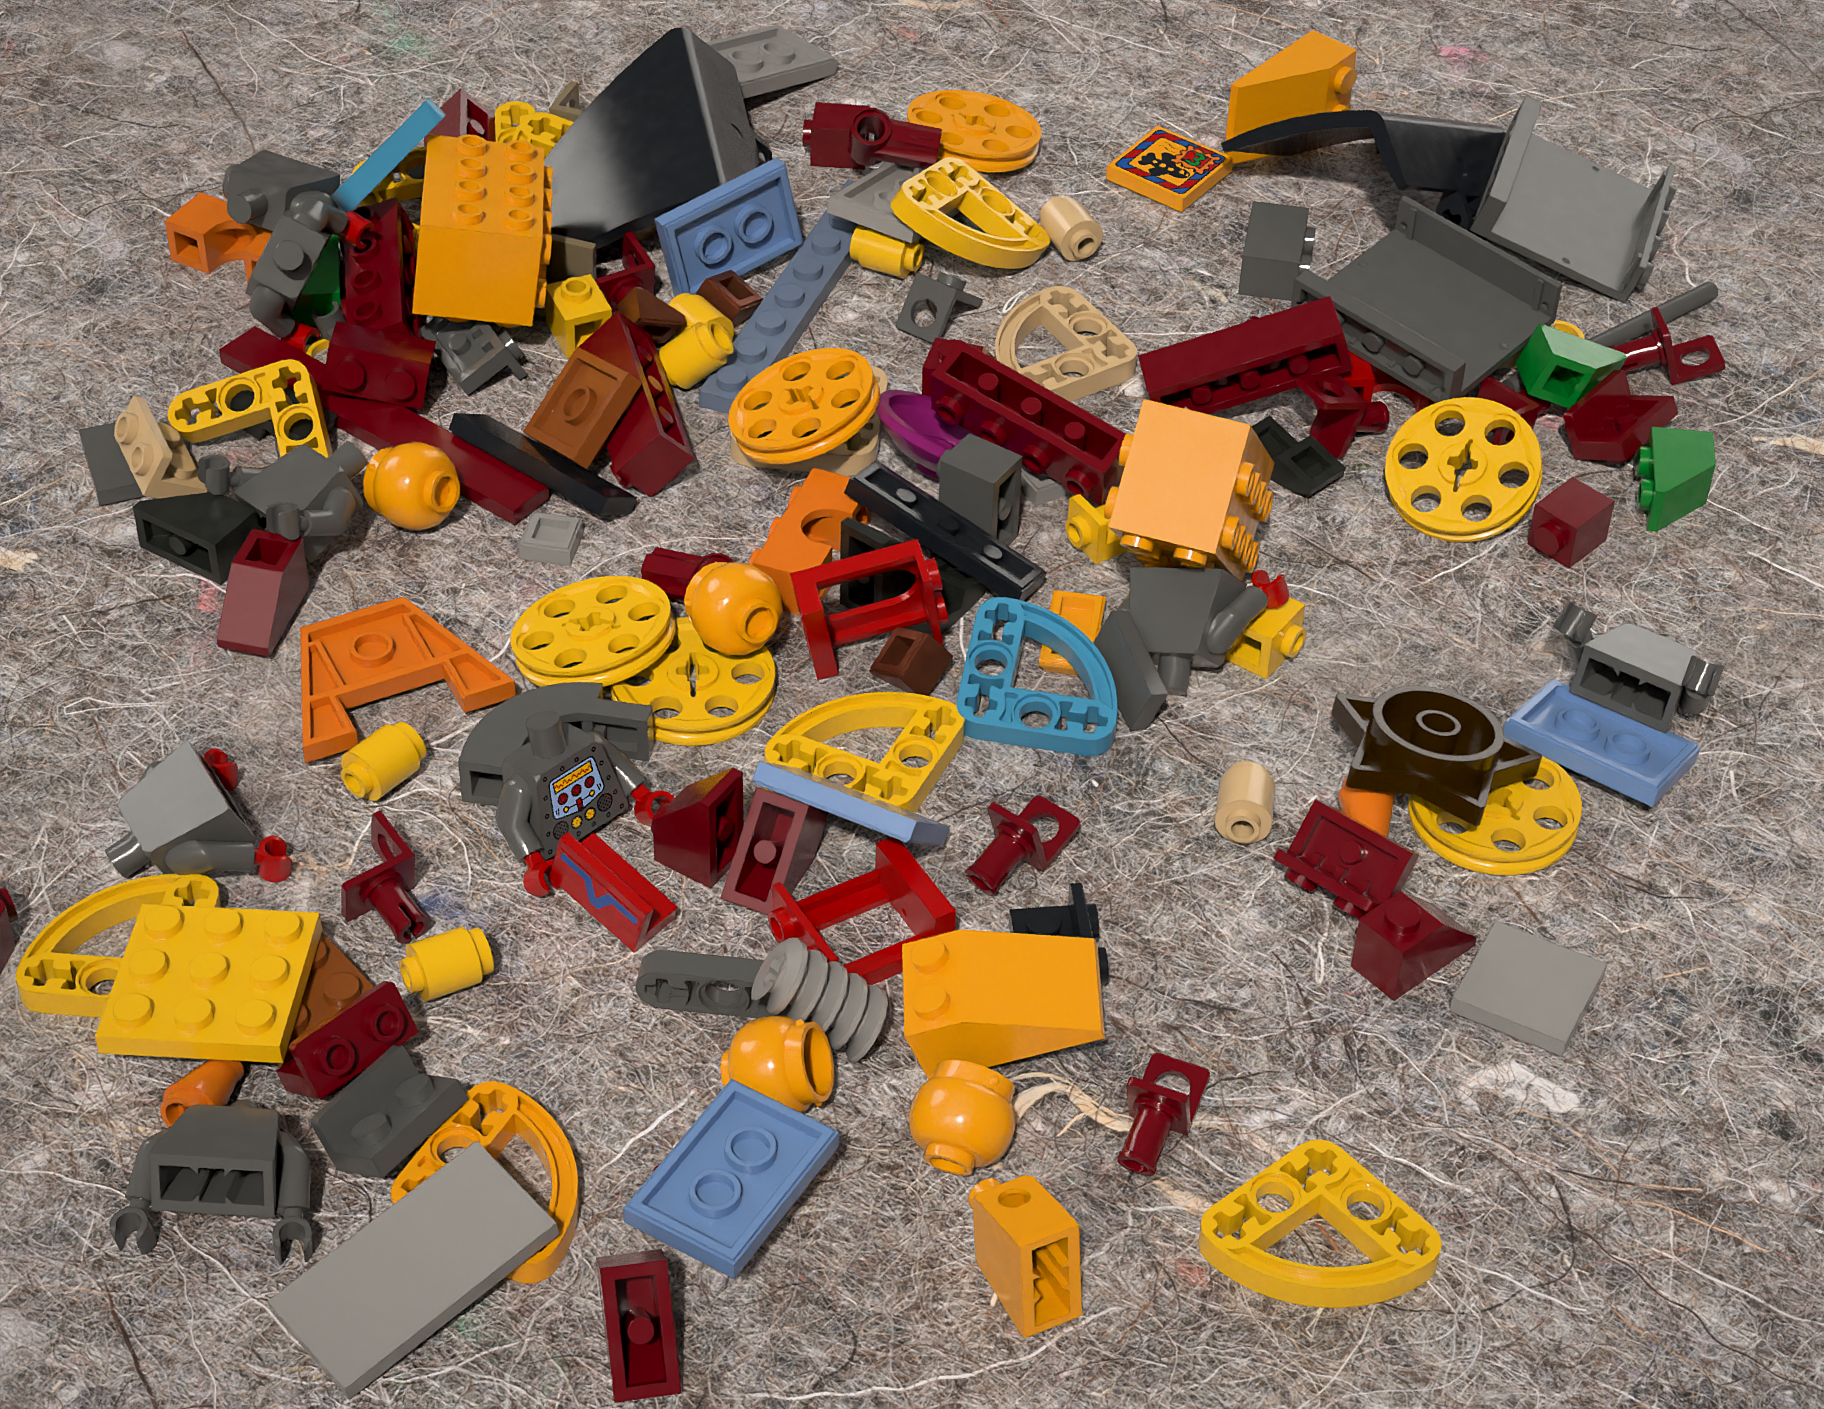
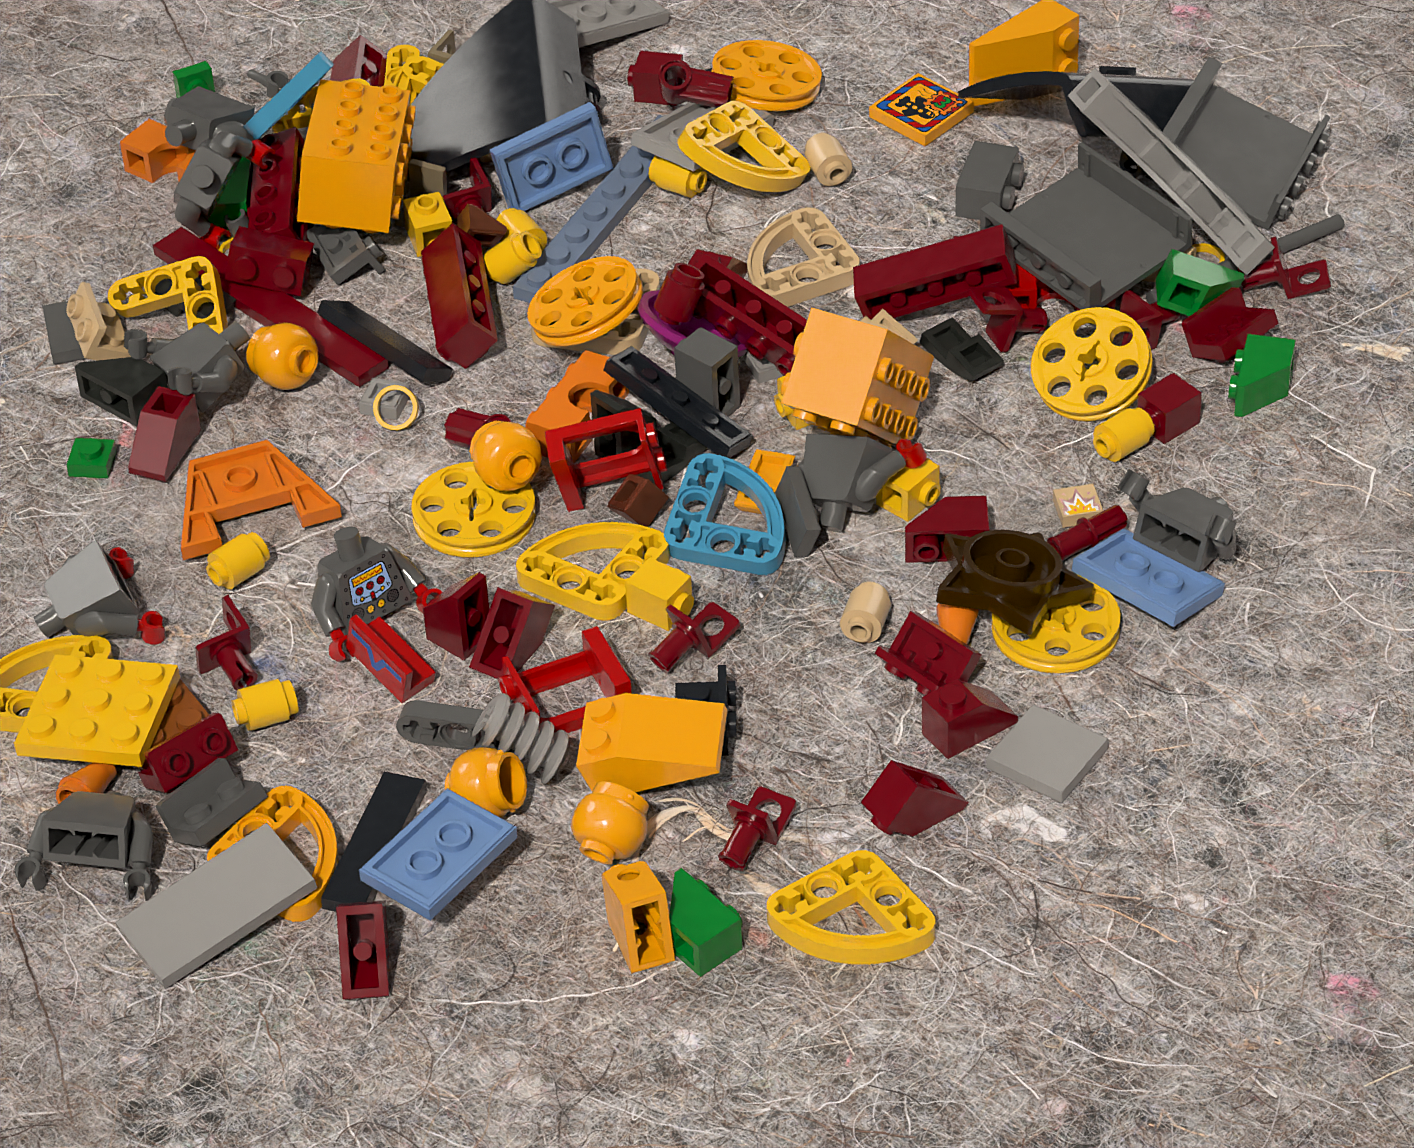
camera: 10 degrees right, 0 degrees up
dark grey arch [458,682,654,806] -> none
yellow wedge [510,576,676,687] -> none
dark orange plate [523,347,642,469] -> none
copper slope [696,270,763,328] -> none
medium blue tile [752,760,950,847] -> none
dark grey bracket [895,271,983,343] -> none
none -> green plate [66,438,117,479]
none -> green plate [172,61,215,98]
none -> dark grey hand [247,69,288,98]
none -> black tile [321,771,427,912]
none -> yellow piece [373,385,419,431]
none -> yellow brick [625,557,694,631]
none -> dark red brick [654,263,705,325]
none -> green slope [669,868,743,977]
none -> dark red slope [861,760,969,837]
none -> dark red slope [905,495,989,563]
none -> dark red axle [1047,505,1128,561]
none -> tan tile [1053,484,1103,528]
none -> light grey arch [1068,68,1275,275]
none -> yellow brick [1093,407,1154,462]

